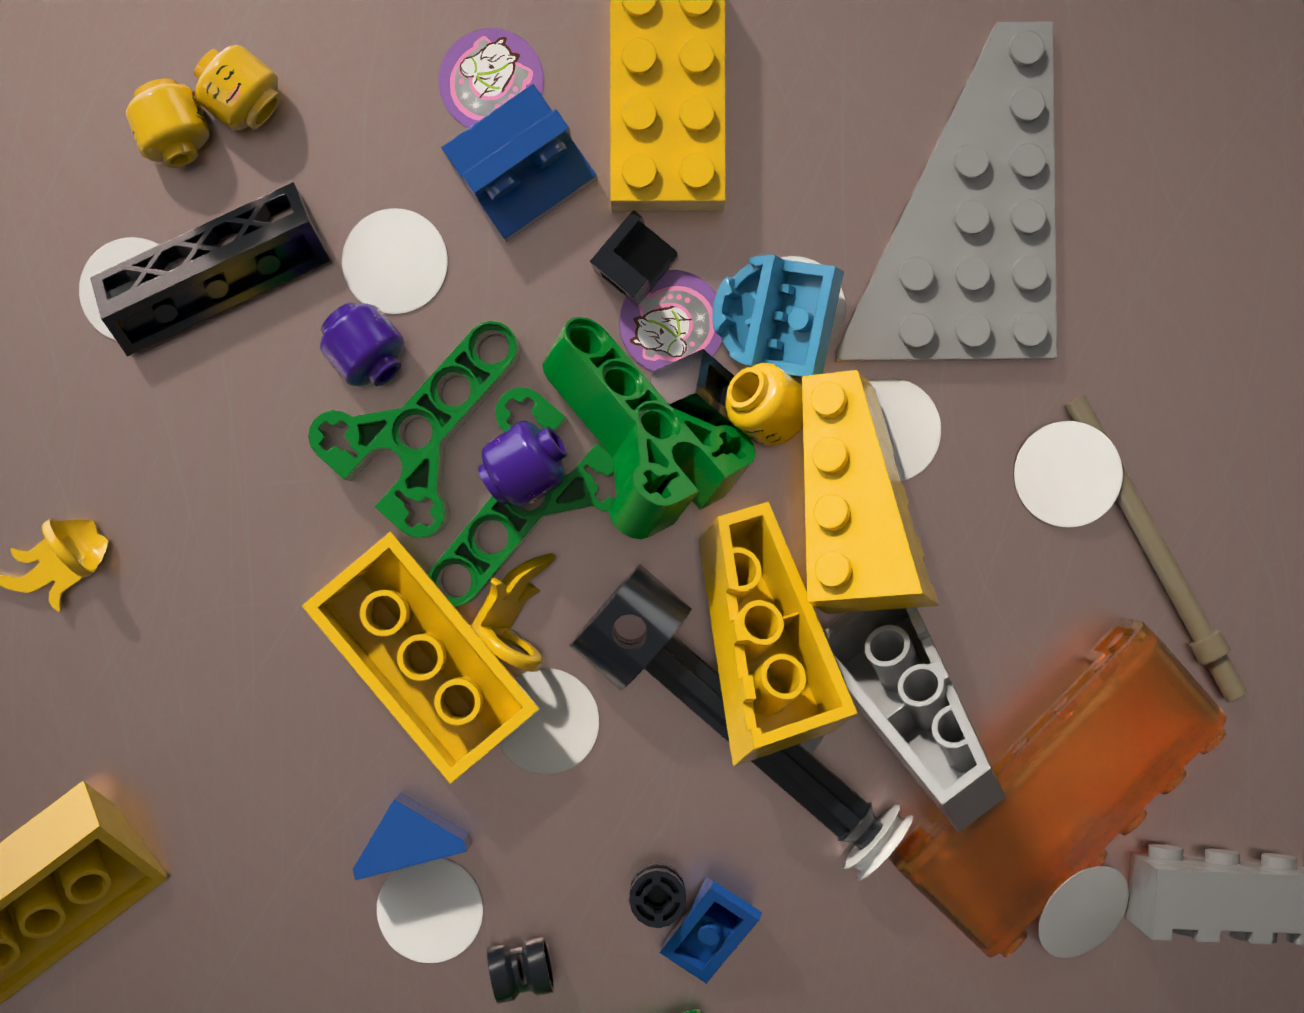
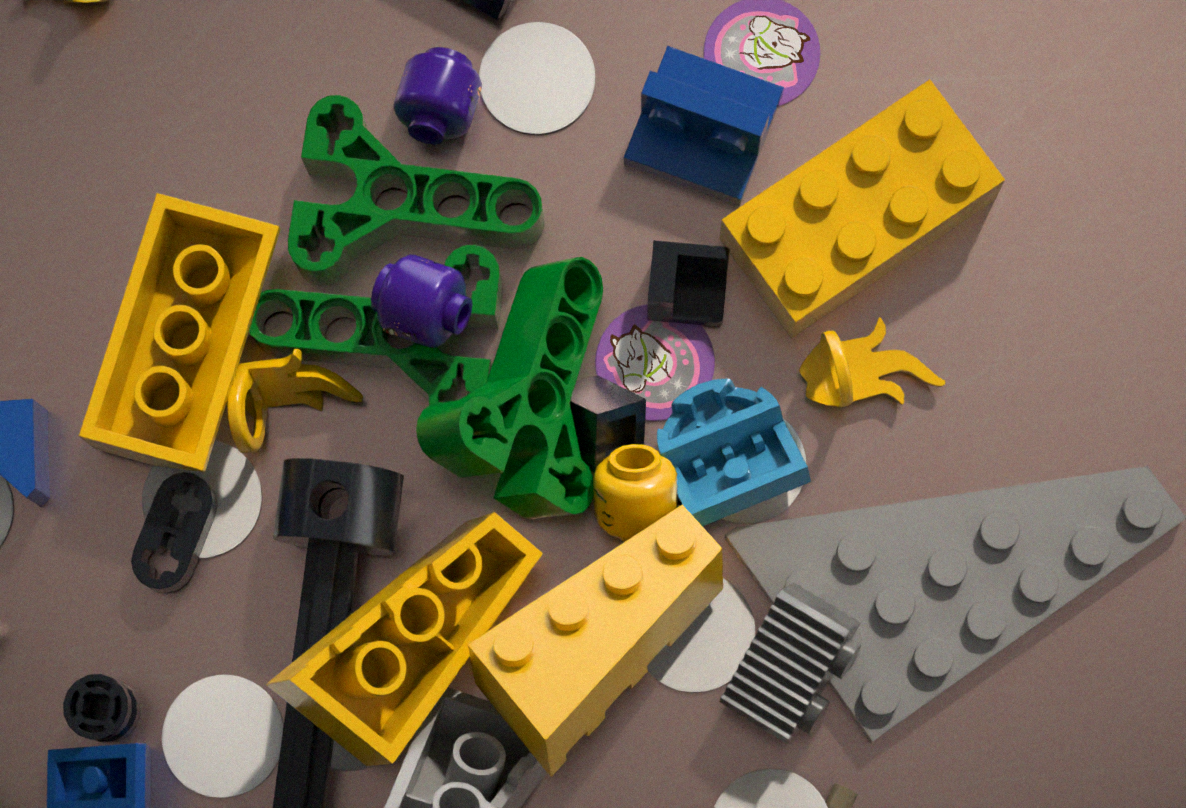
camera: 65 degrees right, 10 degrees down
none -> black beam [131,472,218,593]
none -> white sticker [162,675,283,798]
none -> dark grey brick [719,583,861,743]
none -> yellow piece [799,317,946,408]

